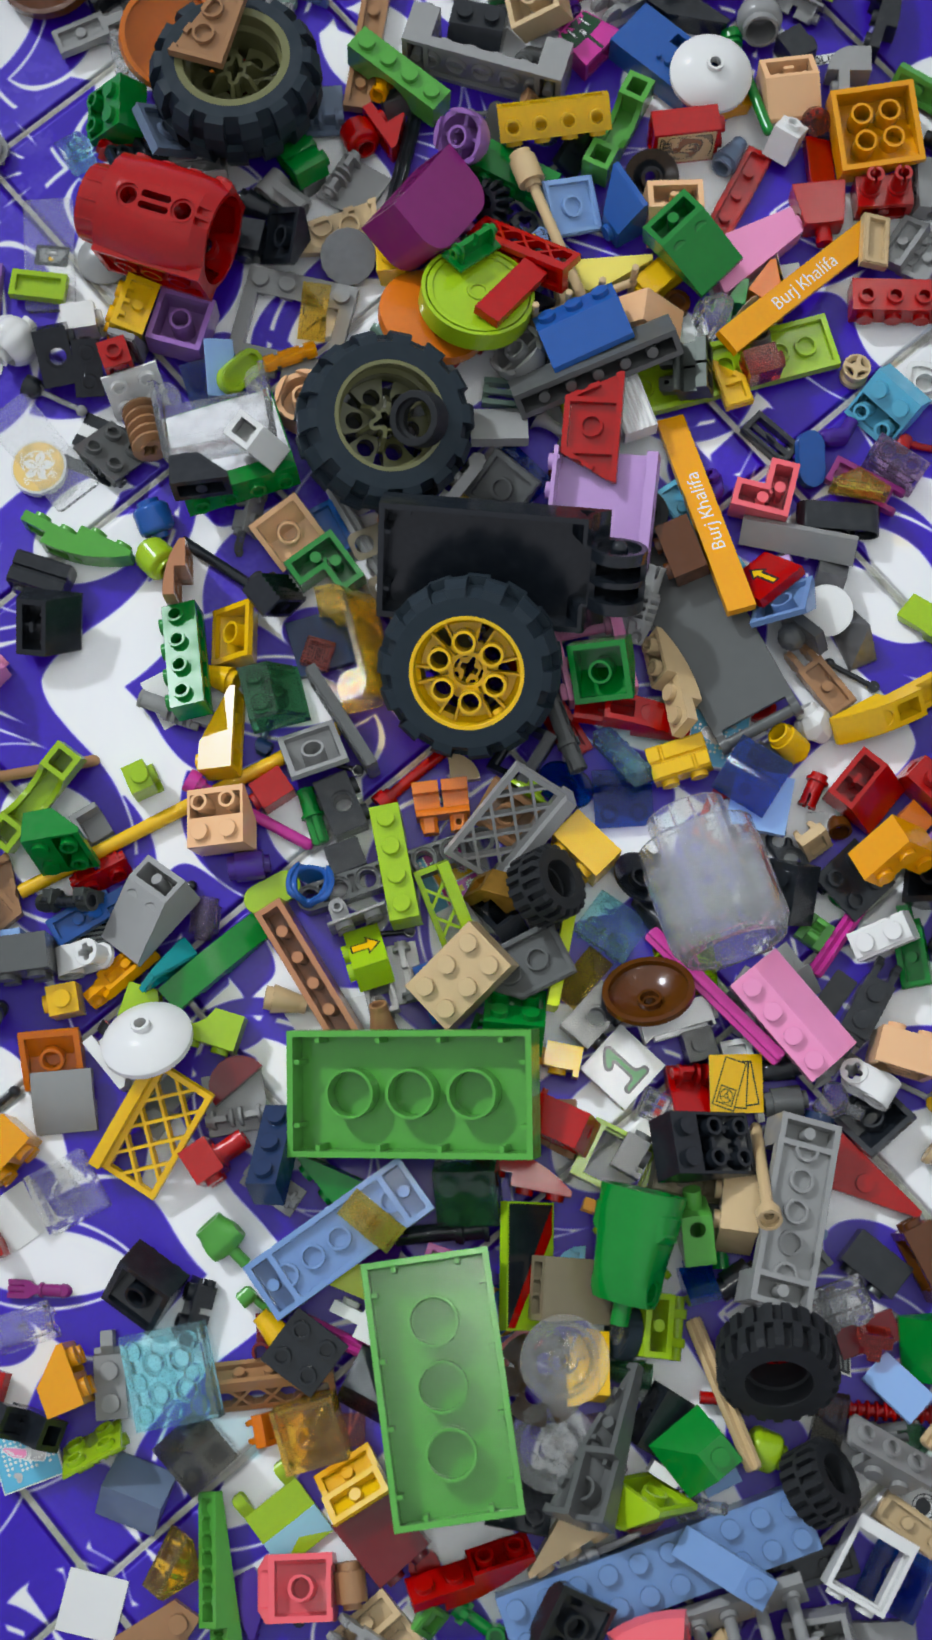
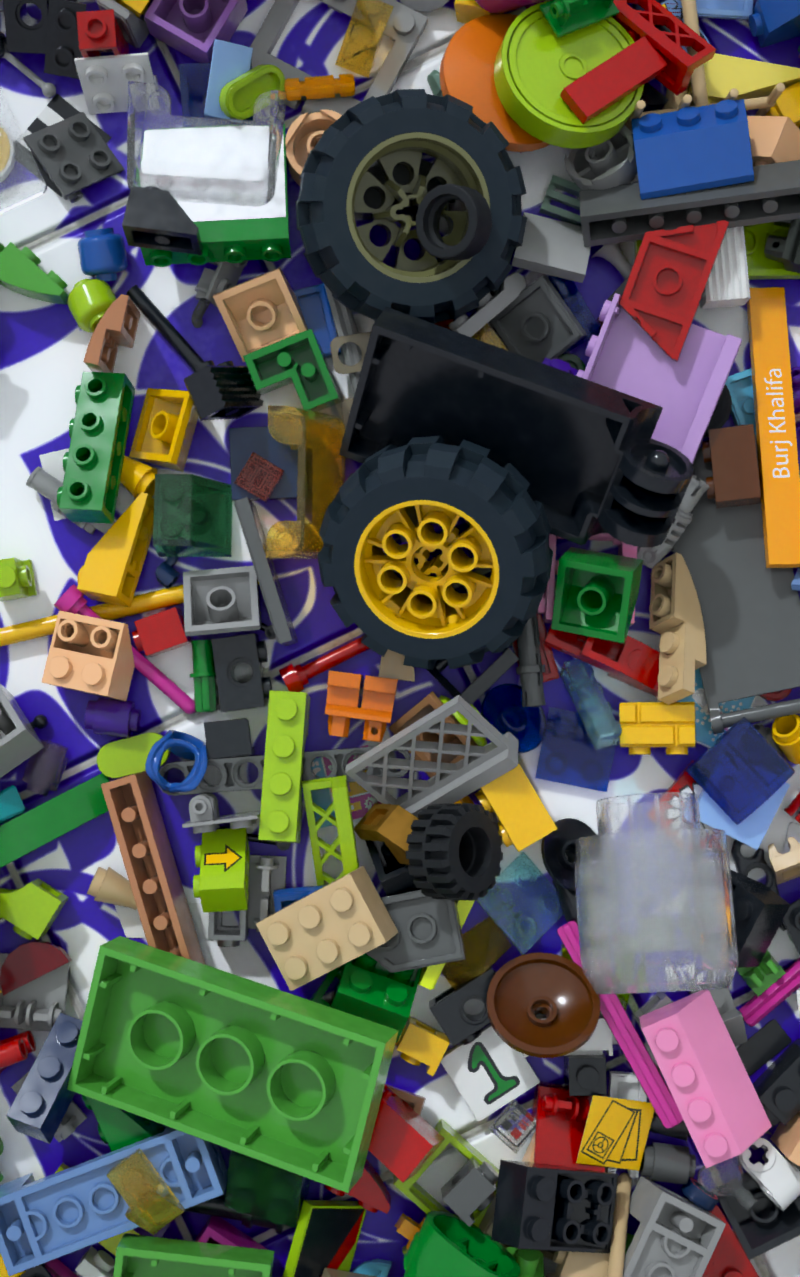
camera: 10 degrees right, 10 degrees up
medium nougat piece [122,397,169,462] -> none
white slope [223,408,291,473] -> none
medium nougat cone [369,1000,398,1029] -> none

